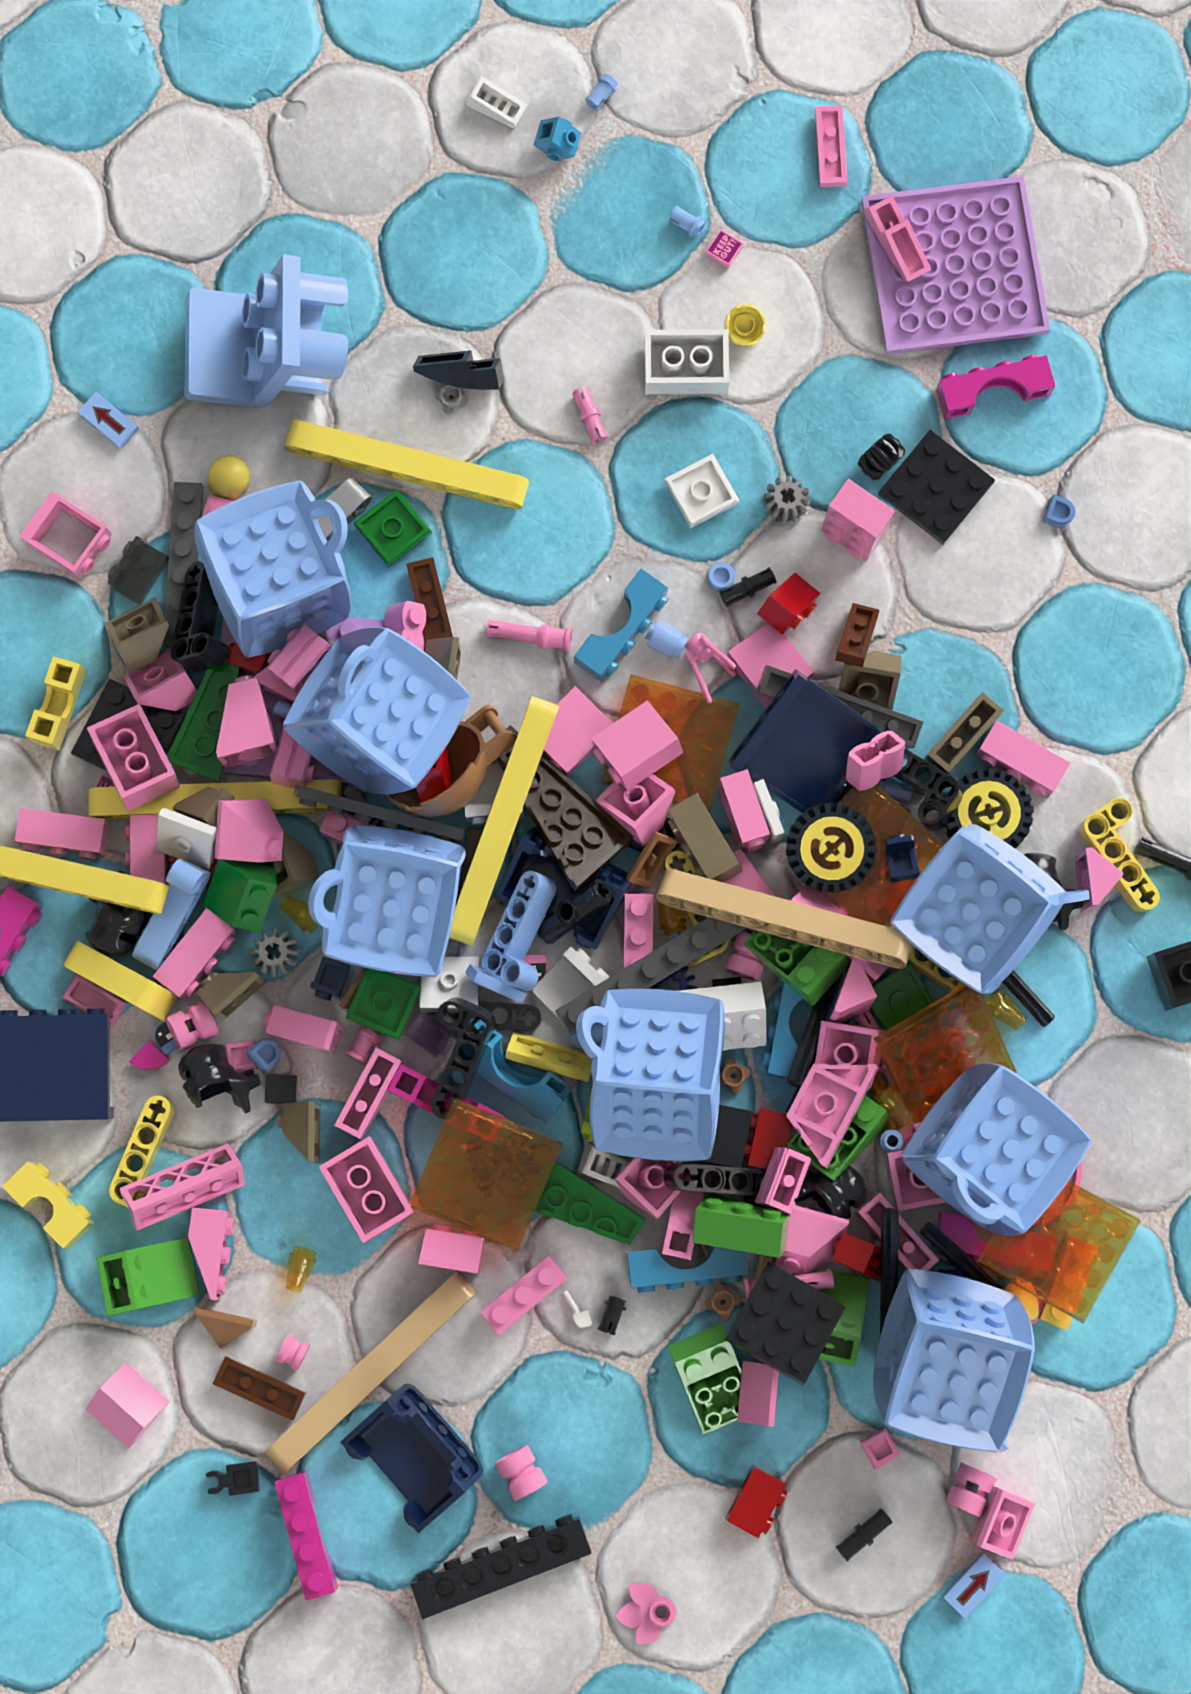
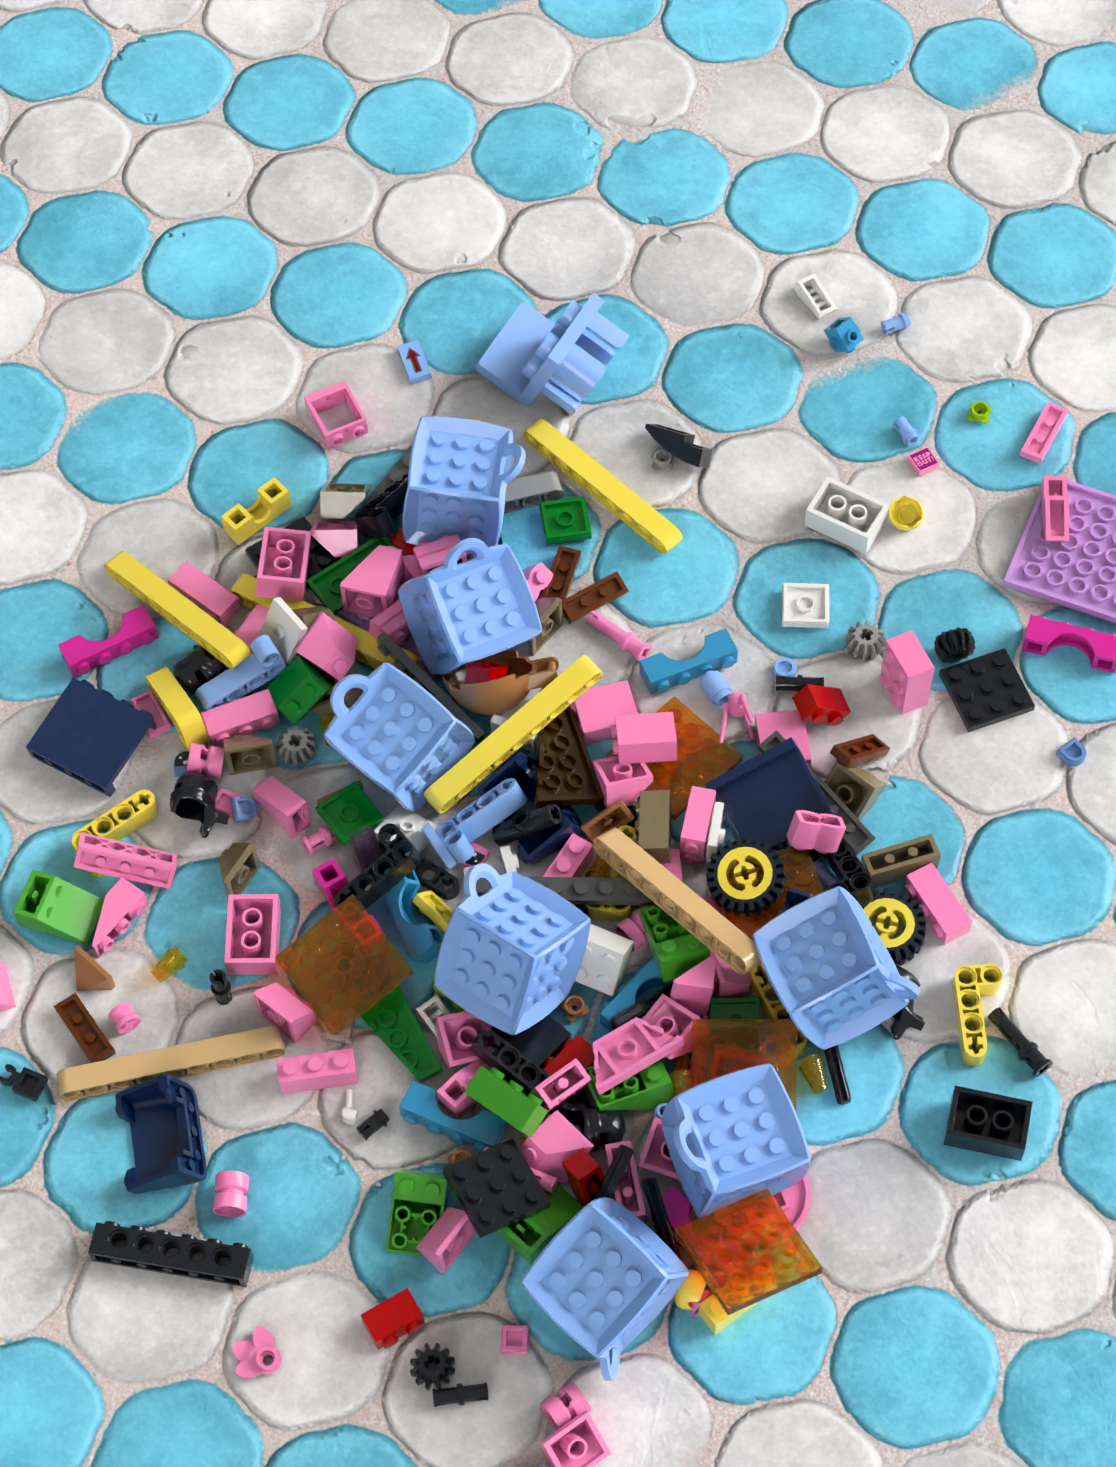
camera: 35 degrees right, 20 degrees down
light yellow arch [2,1161,94,1249] -> none
clear smoke bracket [107,536,169,605] -> none
dark pink tile [129,1041,171,1070] -> none
black slope [265,1074,297,1104] -> none
dark pink arch [274,1470,338,1601] -> none
dark blue bracket [310,956,351,1001] -> none
bright pink brick [334,1048,404,1140] -> none
bright pink pin [572,386,608,444] -> none
bright pink slope [1075,847,1124,913] -> none
none -> black pin [210,969,232,1005]
none -> black gear [410,1343,455,1390]
none -> reddish brown plate [562,571,629,624]
none -> lime plate [967,401,992,424]

